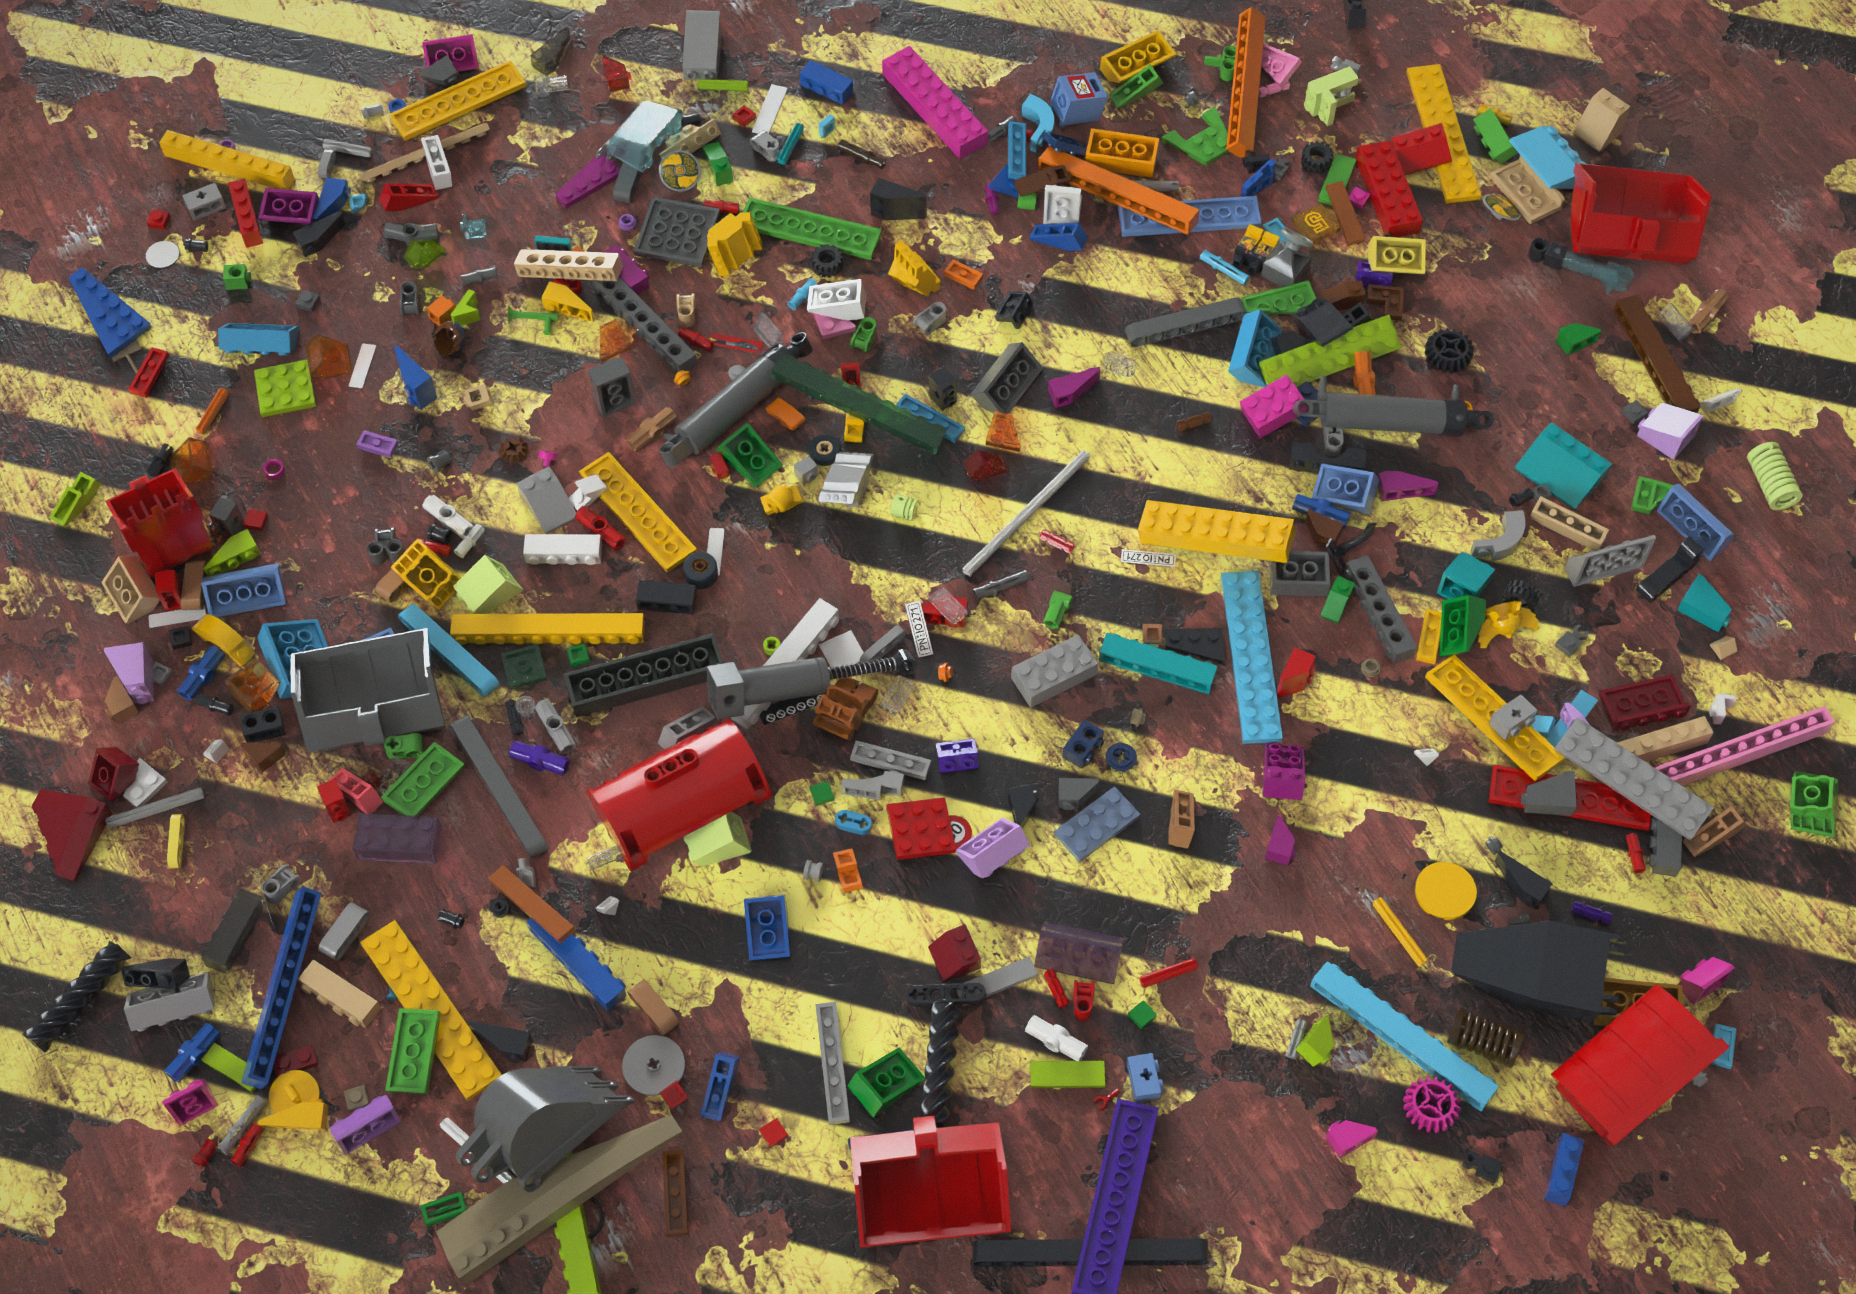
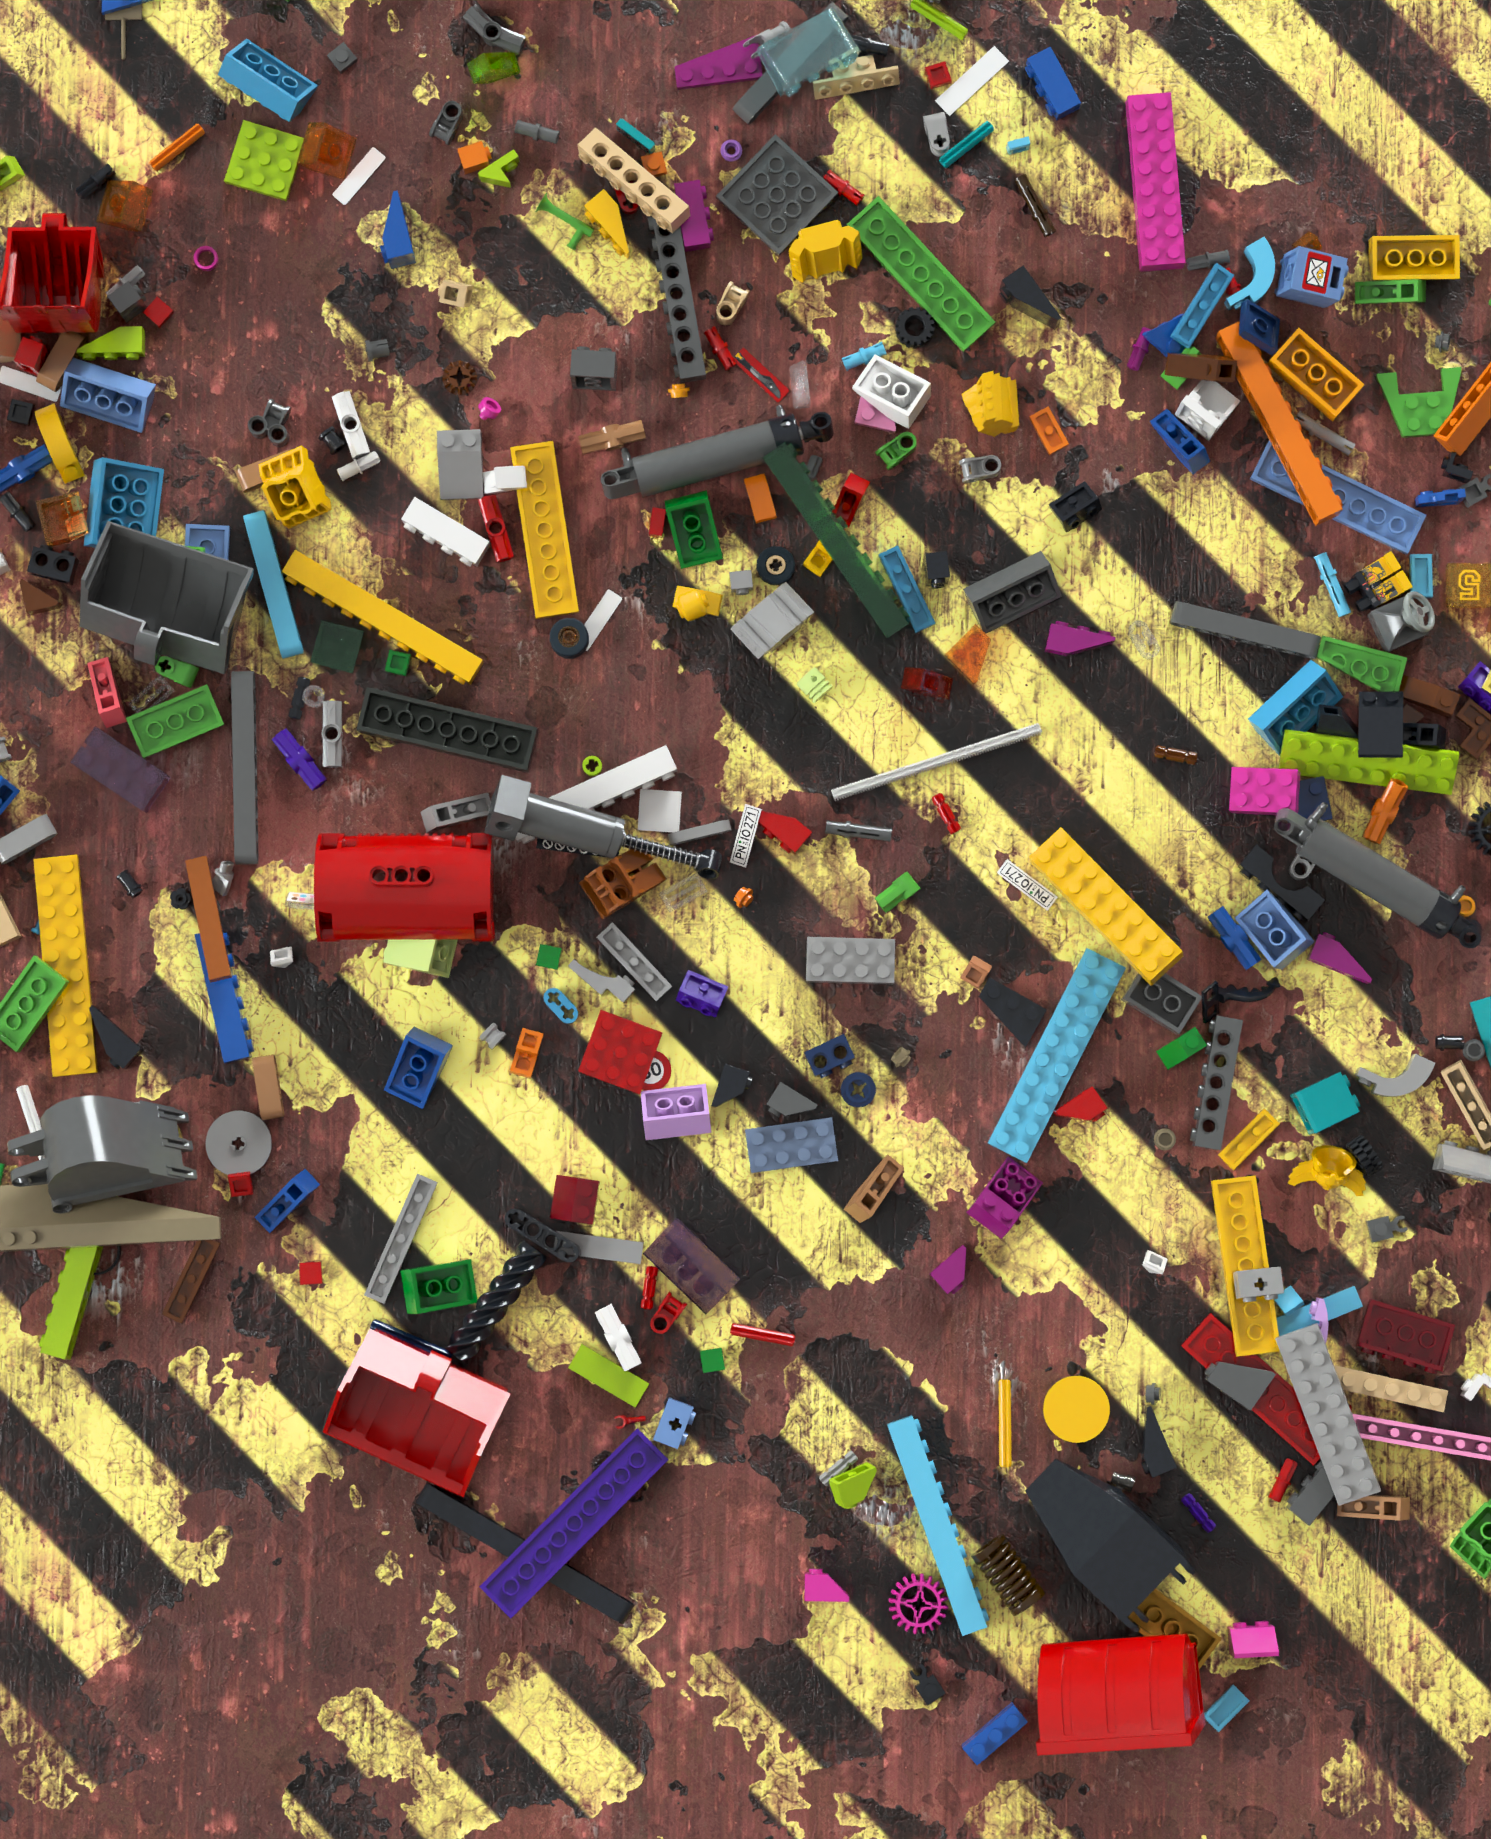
camera: 30 degrees right, 25 degrees up
red plate [128,347,170,398] -> none
red brick [317,779,352,823] -> none
medium lavender plate [356,430,398,458] -> none
clear red plate [362,772,381,788] -> none
red axle [416,538,452,556] -> none
reddish brown hair [433,321,465,356] -> none
yellowish green slope [453,555,523,614] -> none
clear light blue bracket [460,214,487,239] -> none
clear orange wing [599,319,632,363] -> none
black brick [636,580,697,615] -> none
shield [659,150,700,192] -> none
green slope [702,142,733,186] -> none
light grey plate [728,365,746,380] -> none
clear plate [928,586,968,625] -> none
teal brick [1099,633,1217,694] -> none
reddish brown slope [1305,509,1343,550] -> none
green slope [1439,595,1486,657] -> none

